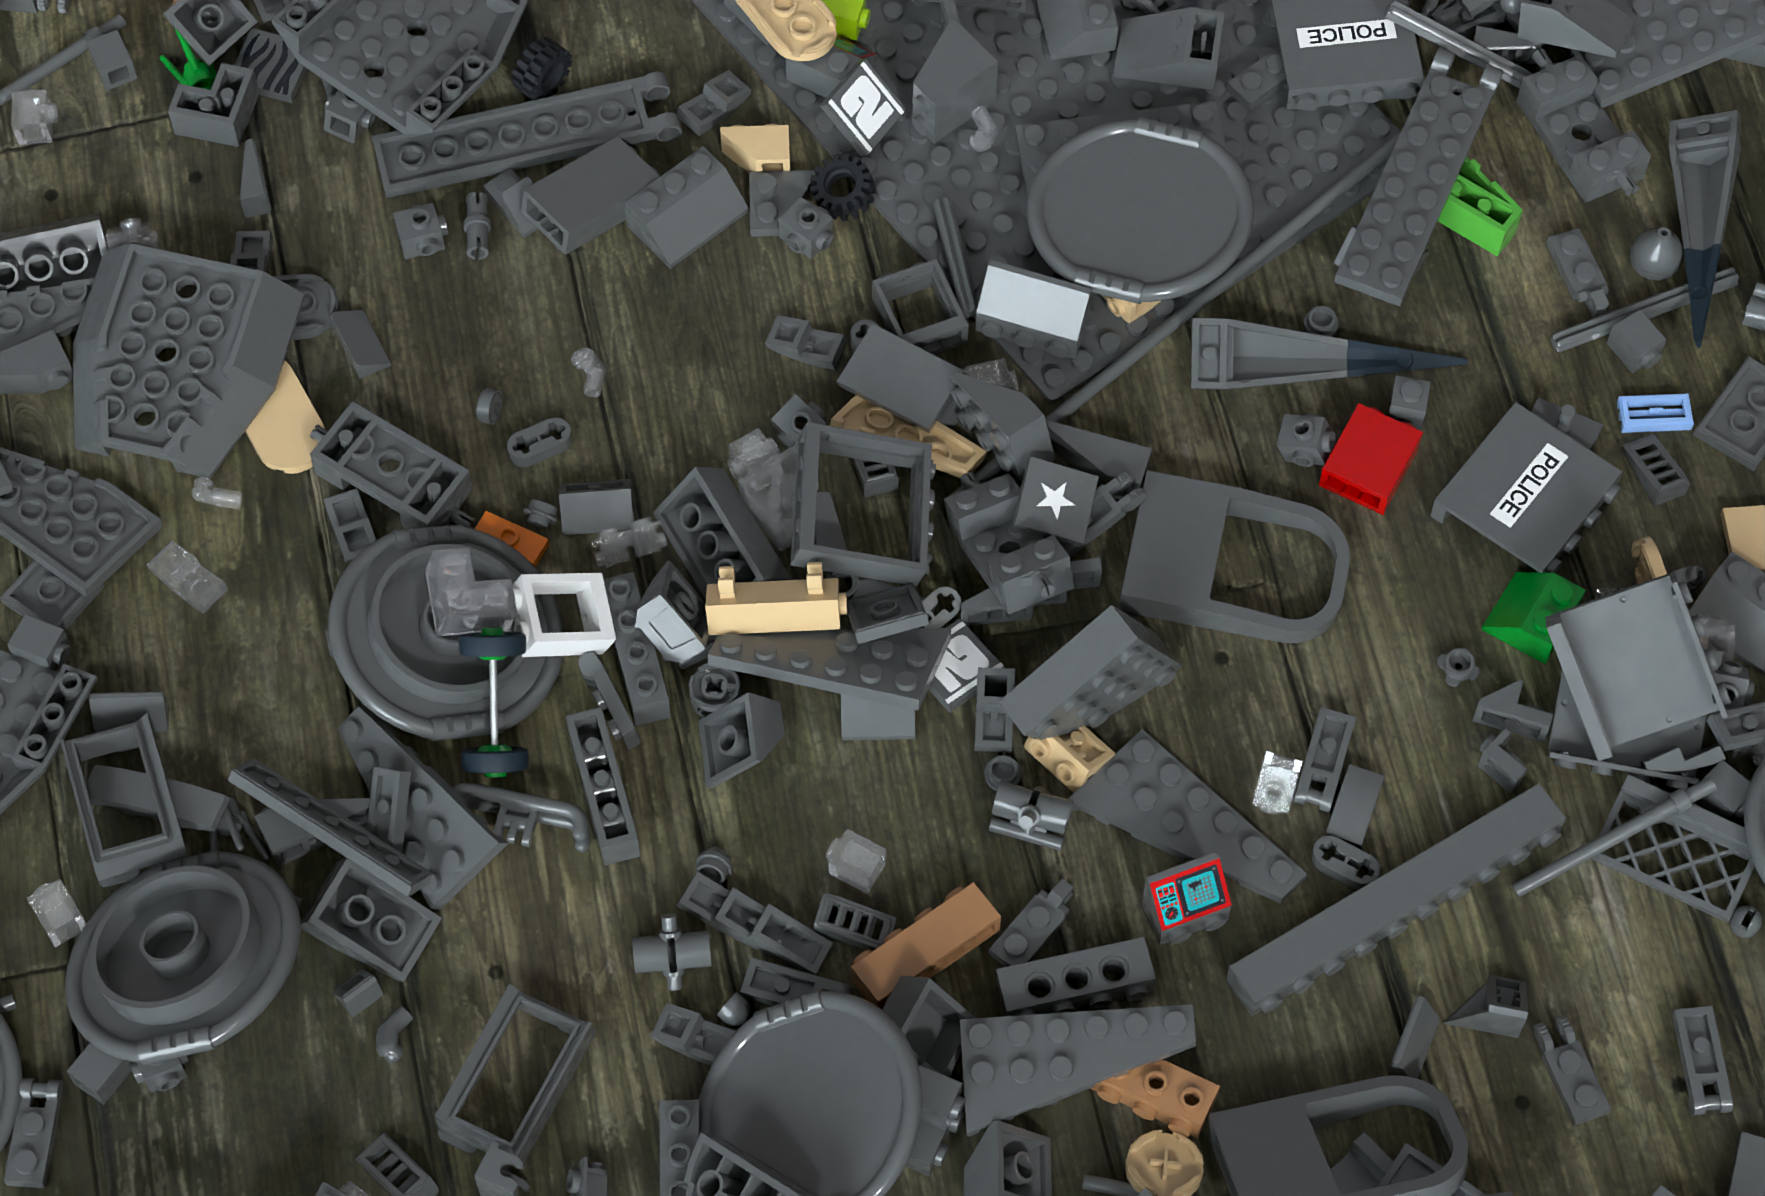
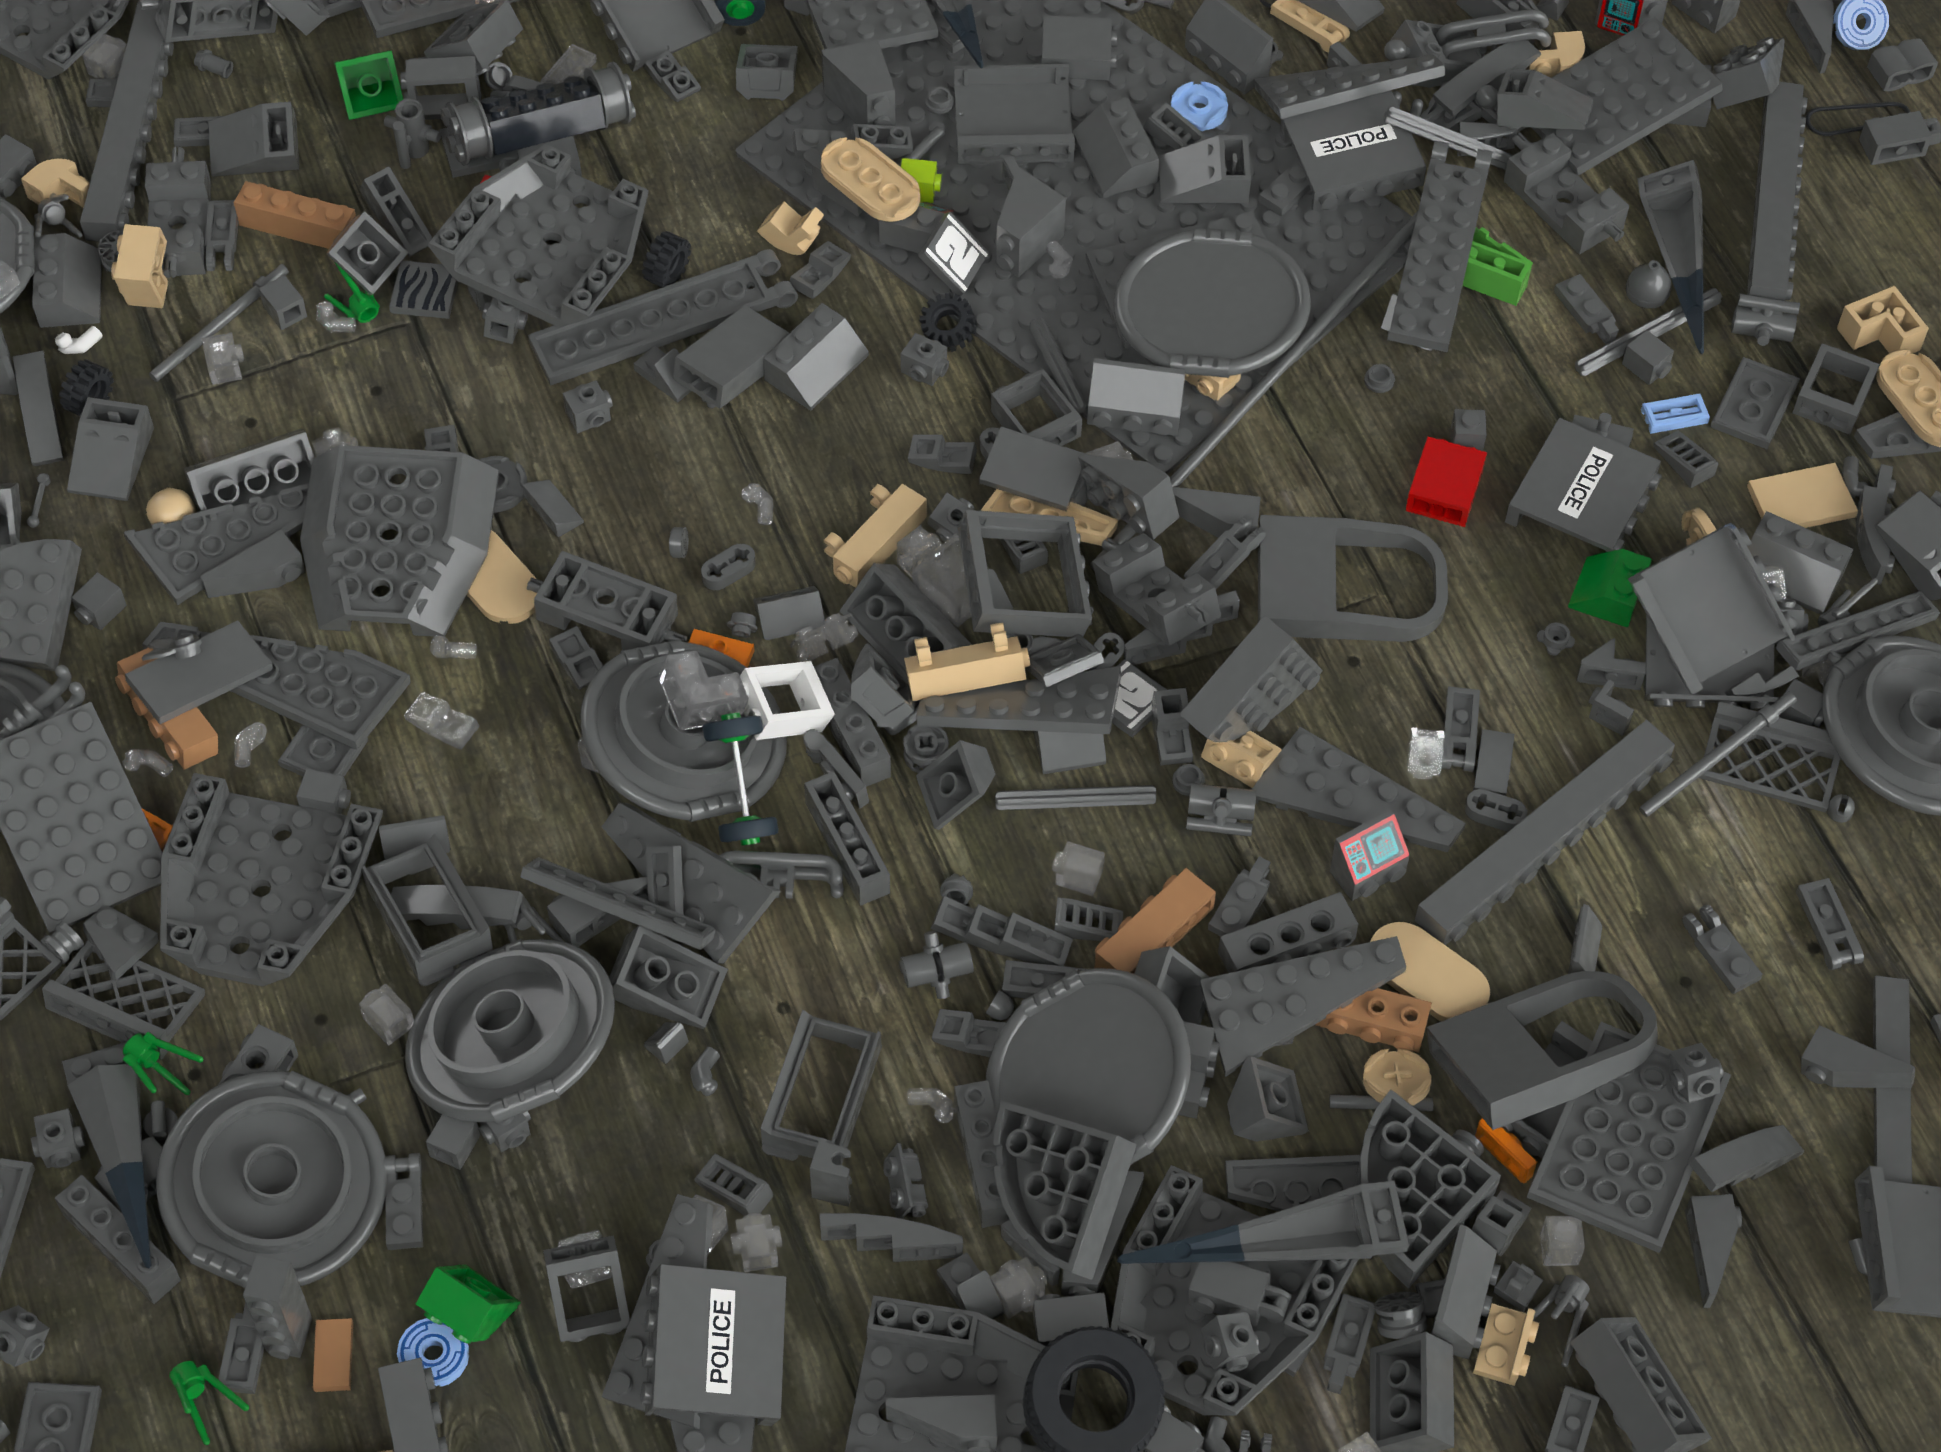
camera: 10 degrees left, 5 degrees down
dark grey brick [168,63,260,147] -> none
dark grey slope [239,139,272,218] -> none
dark grey pin [463,191,491,260] -> none
tan slope [720,124,790,173] -> none
dark grey wing [749,170,815,237] -> none
dark grey tile [1012,456,1099,546] -> none
dark grey plate [1190,318,1469,390] -> none
dark grey brick [1276,413,1336,467] -> none
dark grey slope [1443,974,1528,1038] -> none
none -> clear arm [316,302,356,333]
none -> tan brick [757,201,824,255]
none -> tan brick [824,484,927,588]
none -> clear arm [907,1088,956,1123]
none -> dark grey axle [995,785,1156,810]
none -> tan tile [1370,922,1490,1021]

